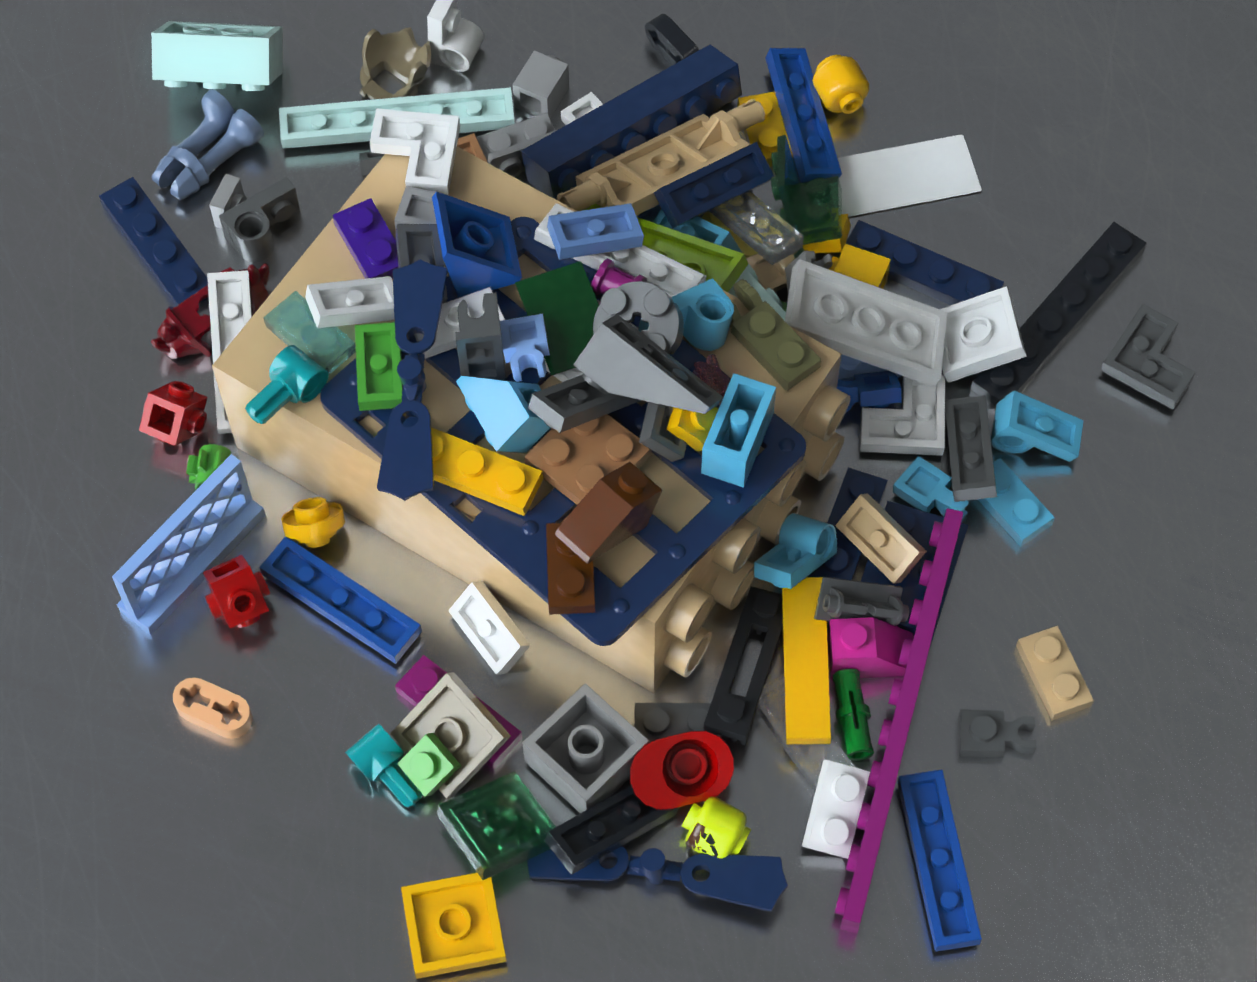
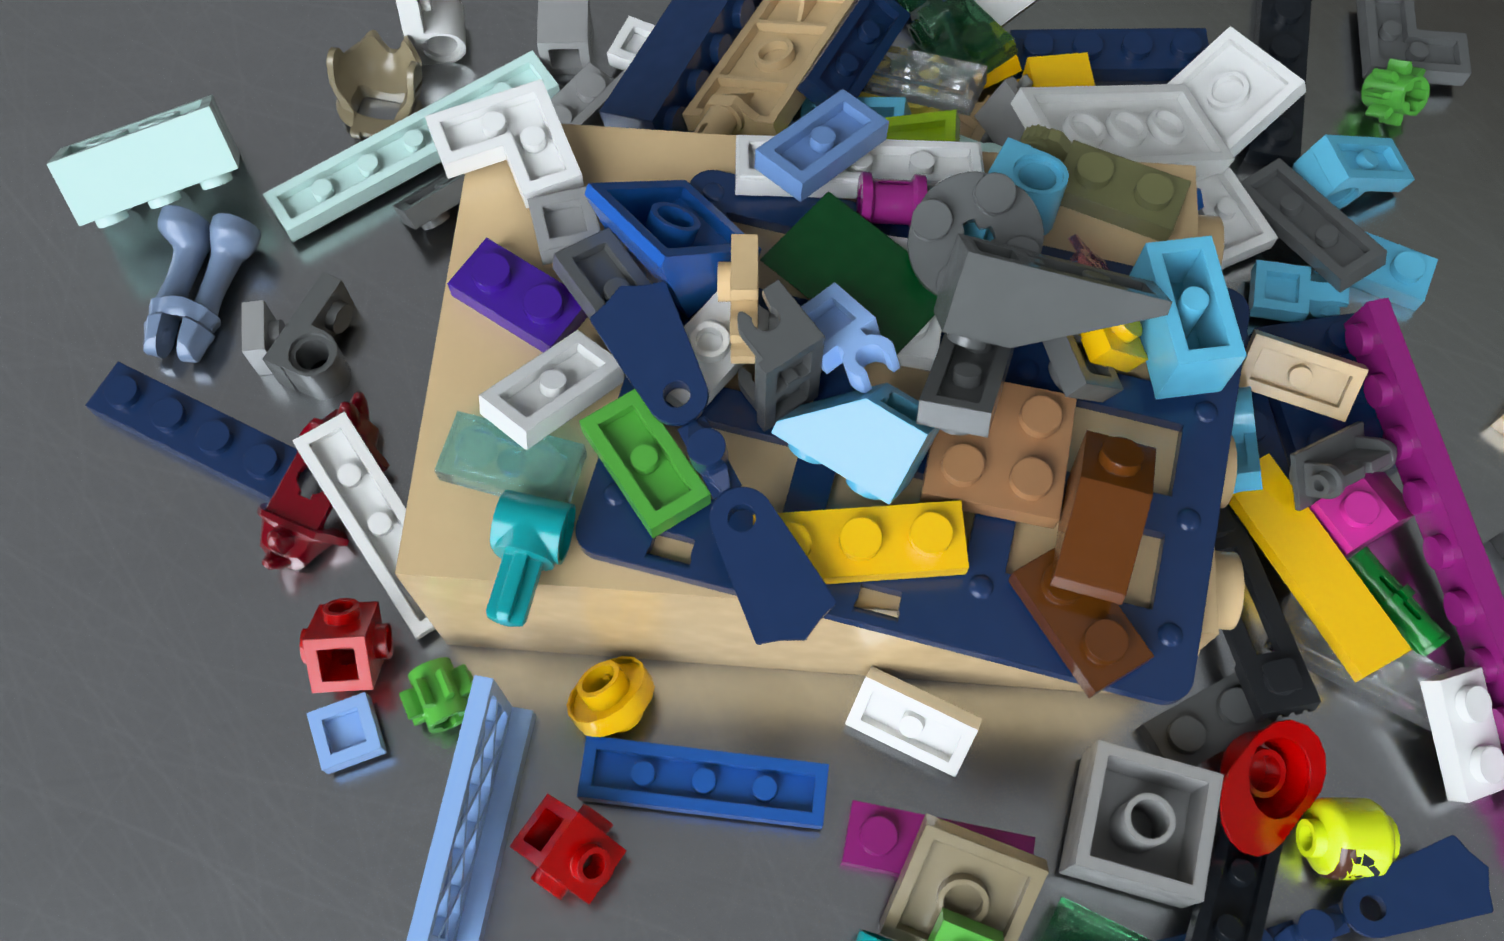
camera: 30 degrees left, 5 degrees up
none -> light blue plate [306,692,387,774]
none -> tan plate [717,234,759,364]
none -> bright green gear [1361,58,1430,126]

